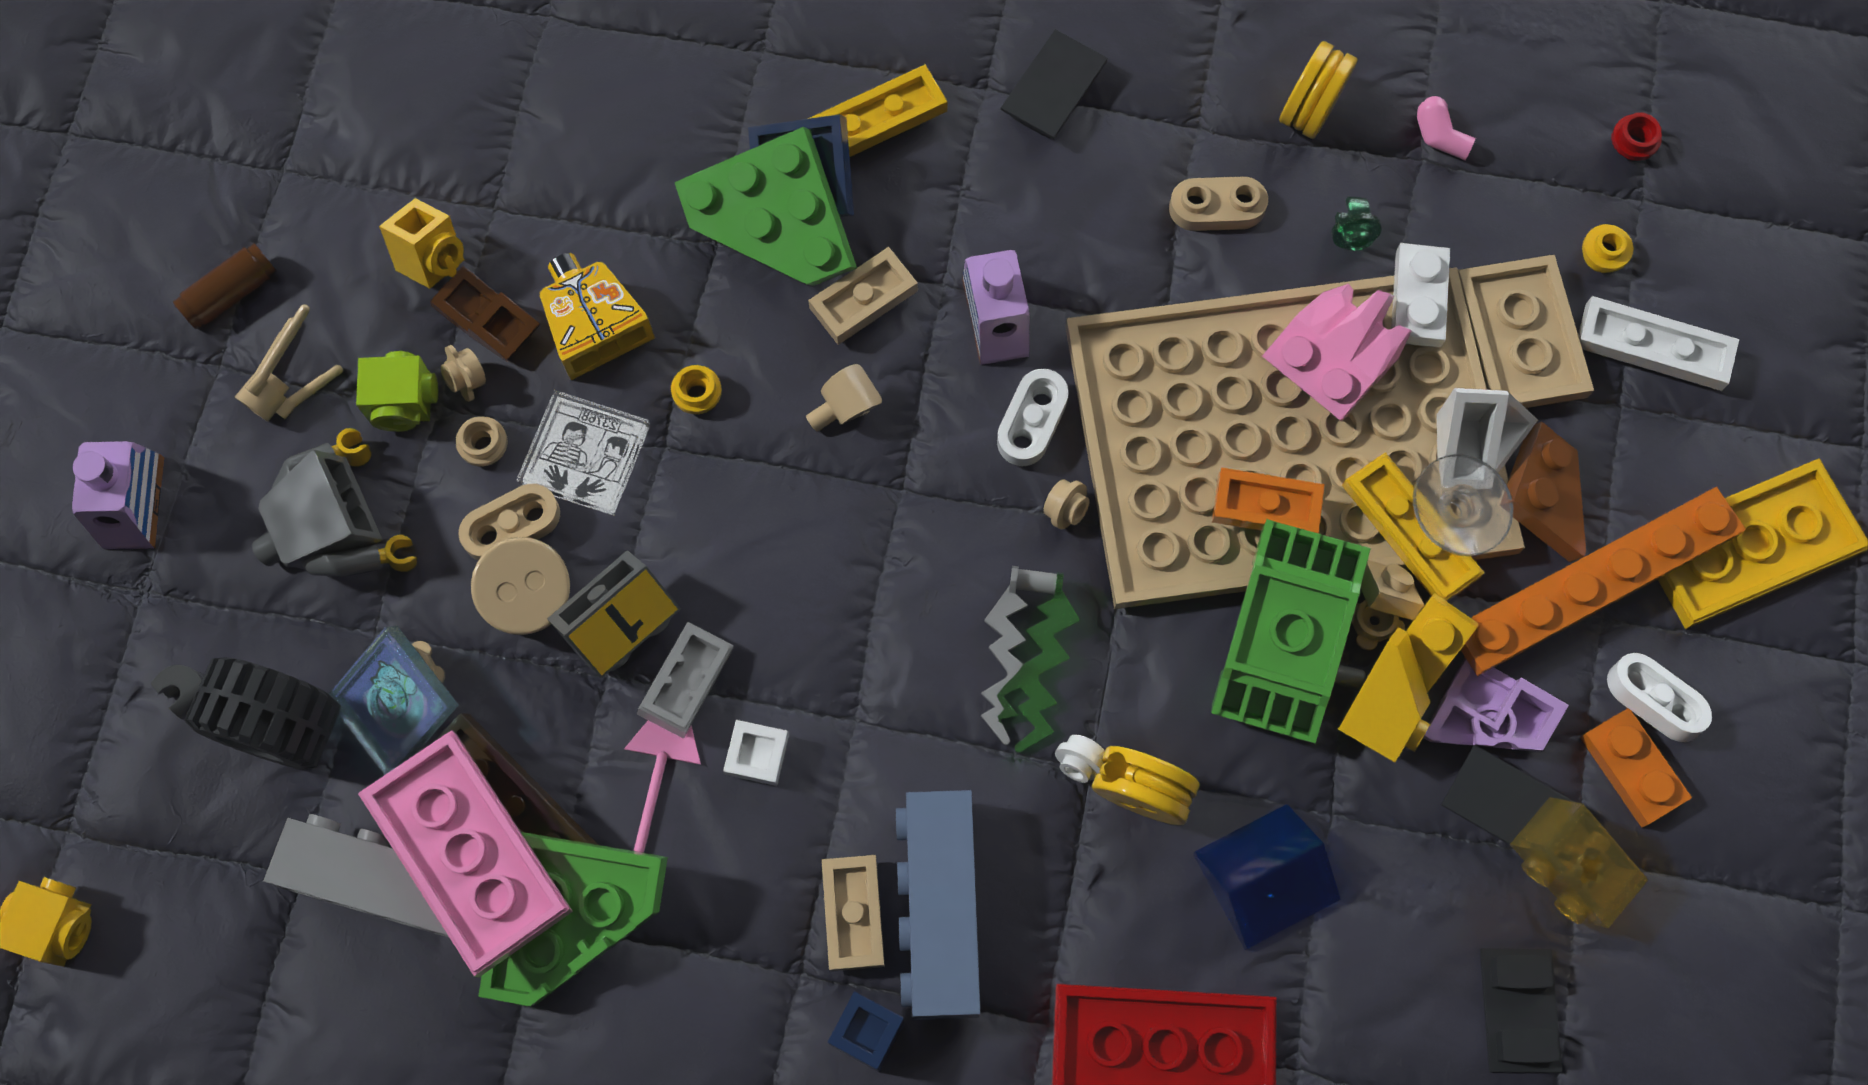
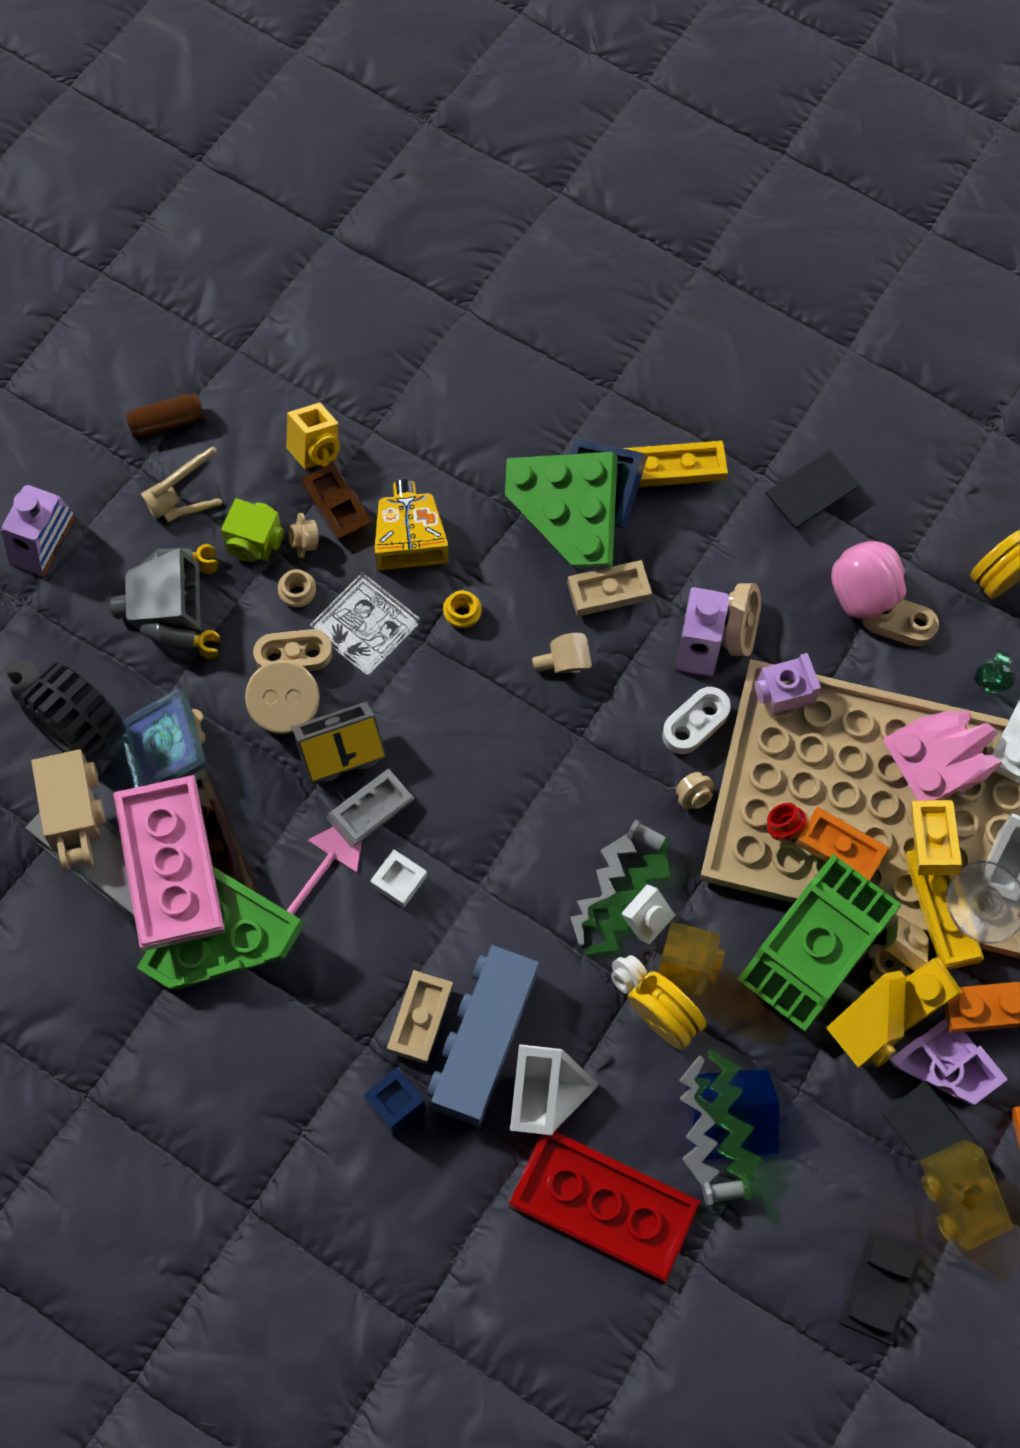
camera: 20 degrees right, 5 degrees down
none -> tan brick [31,749,105,872]
none -> white slope [510,1044,600,1135]
none -> white plate [621,884,675,944]
none -> clear yellow brick [658,921,725,996]
none -> piece [680,1050,762,1205]
none -> tan plate [722,583,761,656]
none -> lavender brick [755,653,821,716]
none -> red plate [767,803,807,841]
none -> bright pink piece [831,541,907,619]
none -> yellow plate [910,800,962,875]

